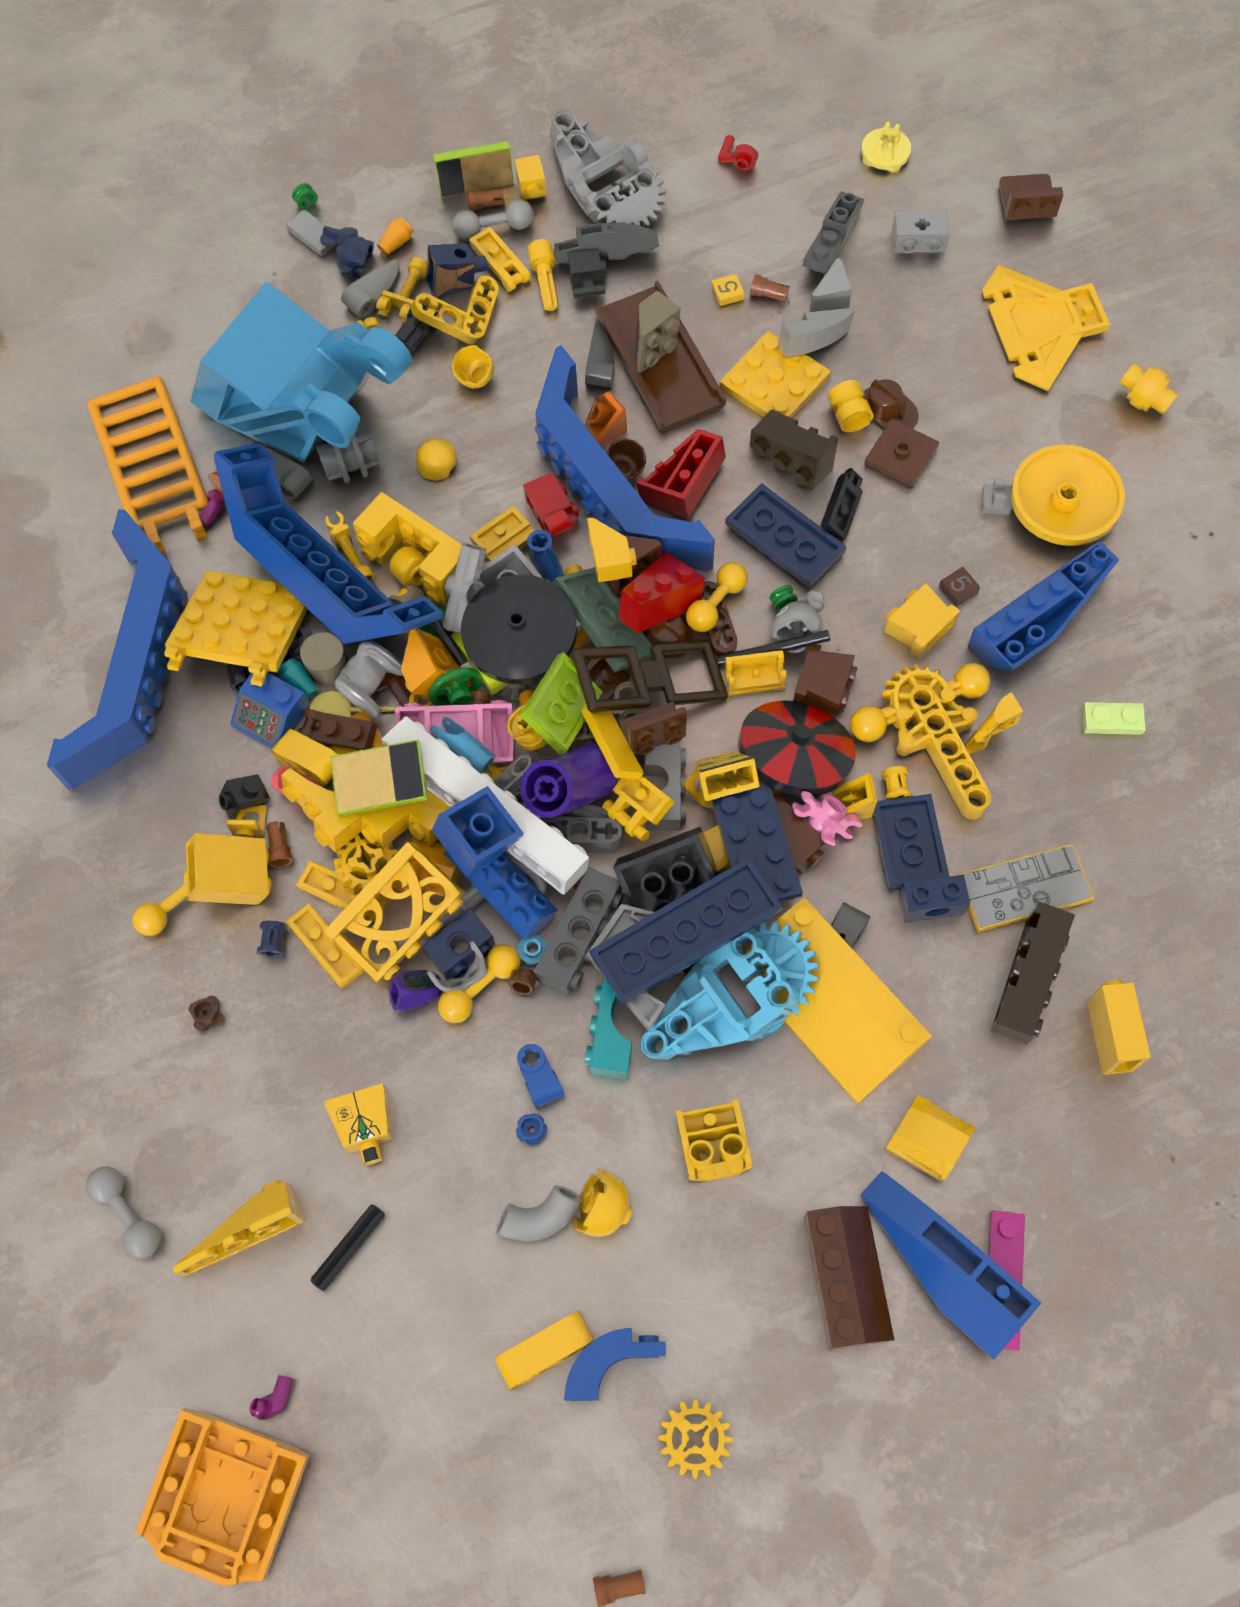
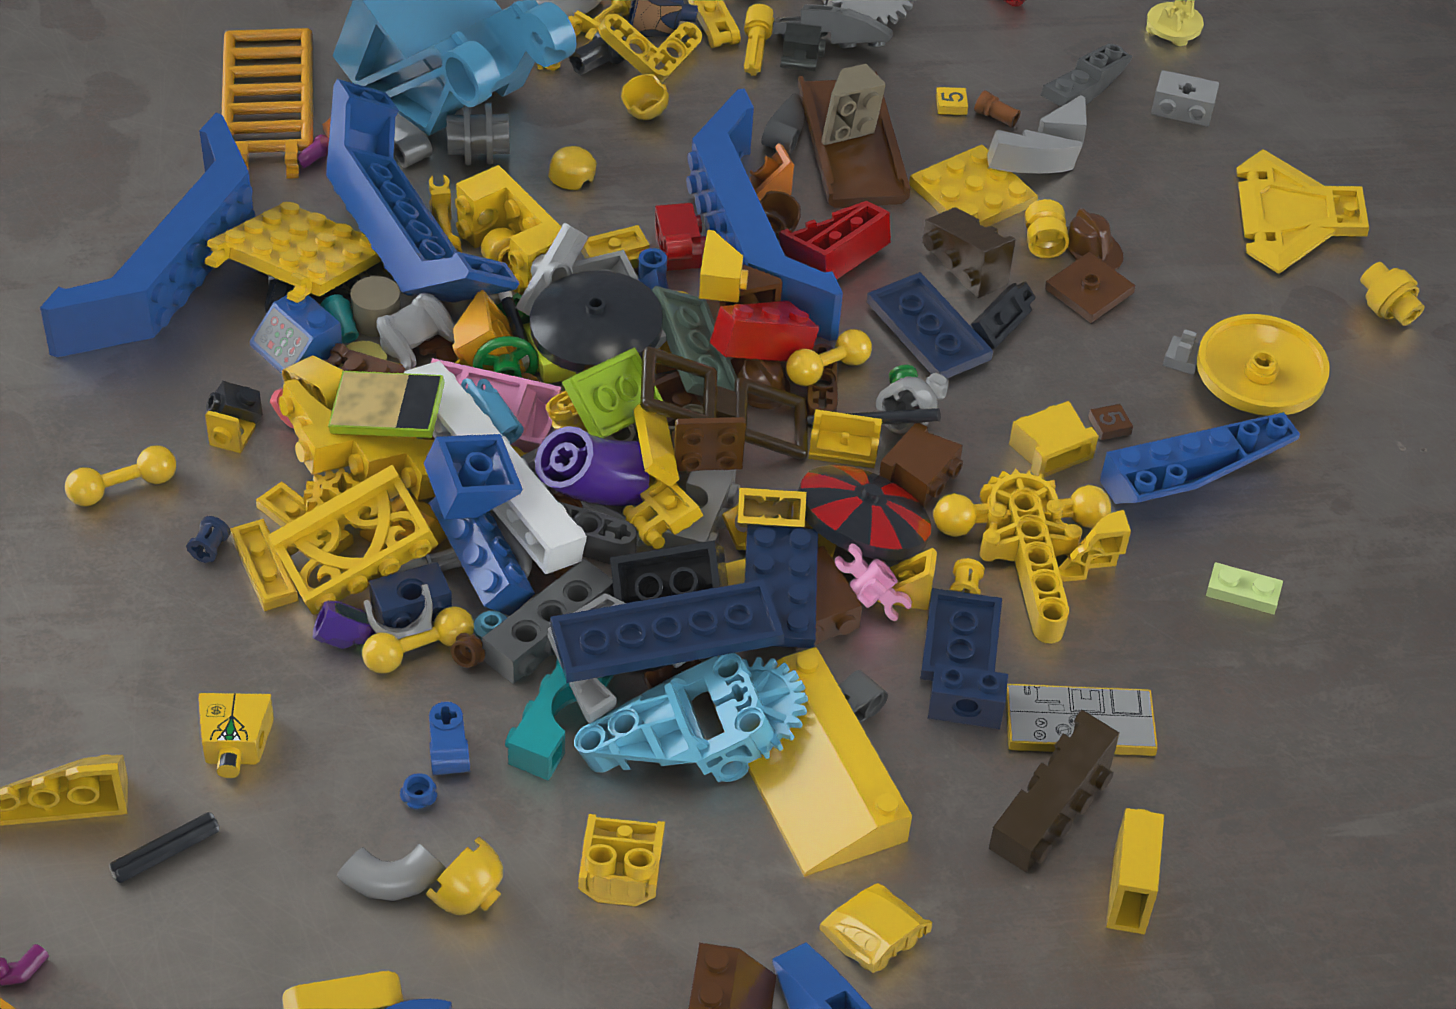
camera: 10 degrees right, 20 degrees down
yellow brick [185,833,272,905] -> none
reddish brown plate [188,996,224,1031] -> none
dark orange pin [266,821,293,868] -> none
reddish brown bracket [999,174,1063,220] -> none

